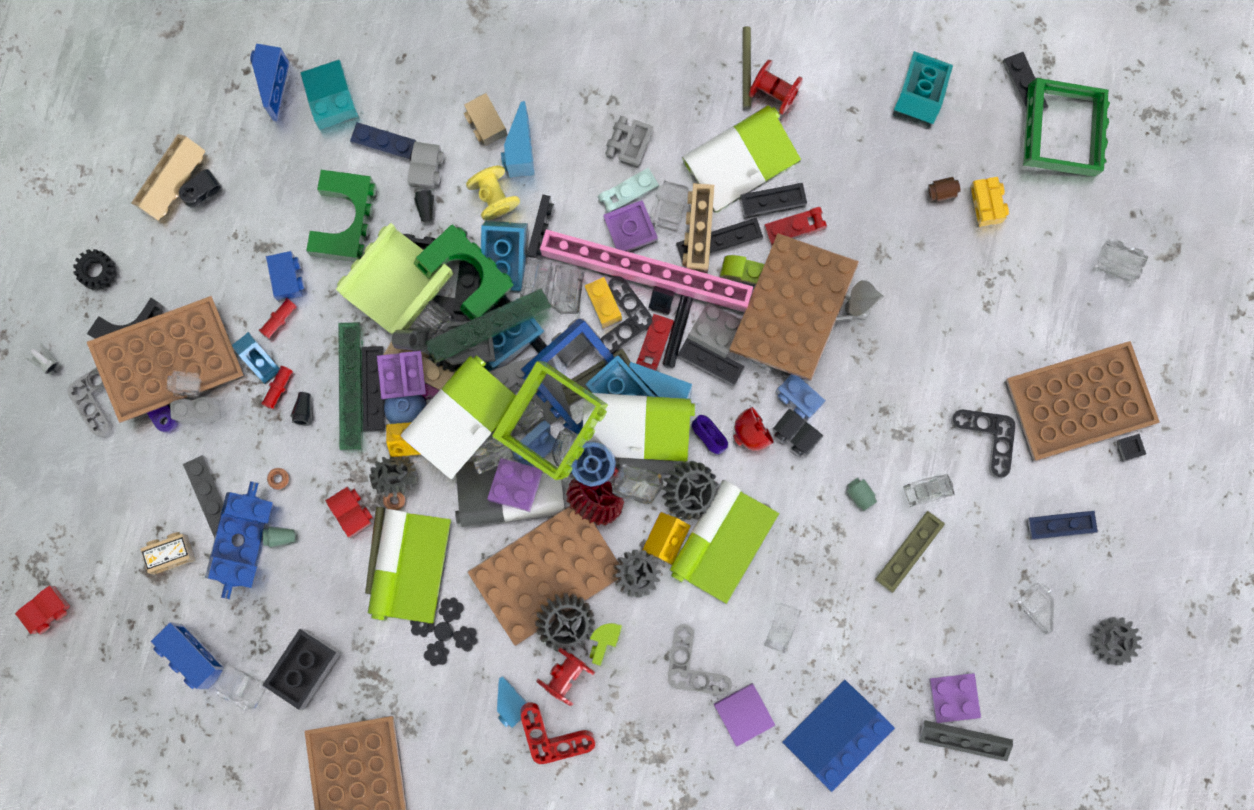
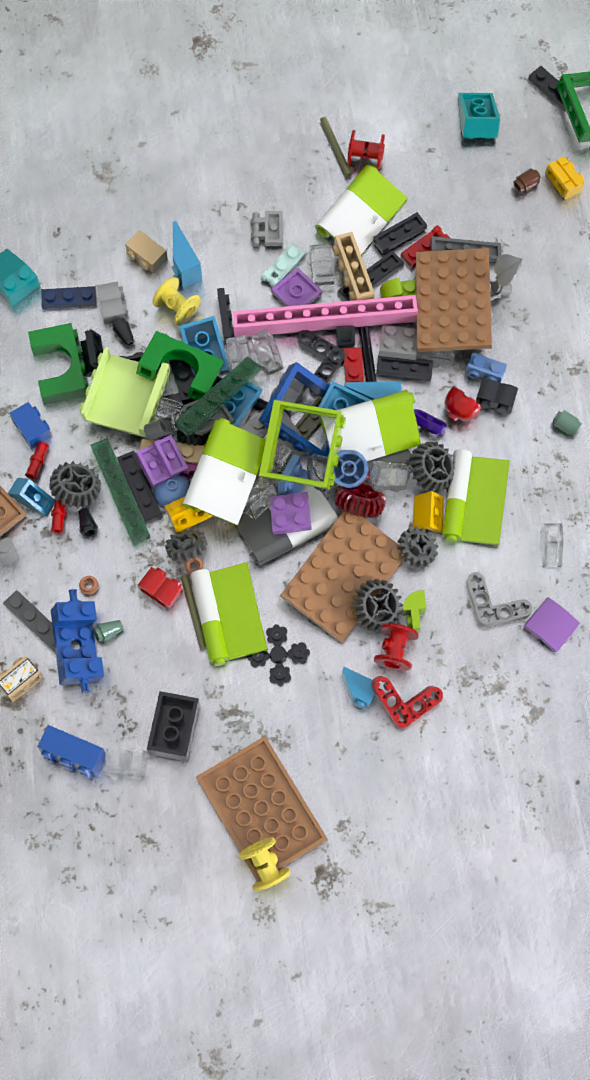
camera: 30 degrees left, 10 degrees down
yellow brick [585,277,622,329] -> none
none -> dark grey gear [49,461,101,509]
none -> black panel [80,329,103,375]
none -> dark grey plate [430,236,502,262]

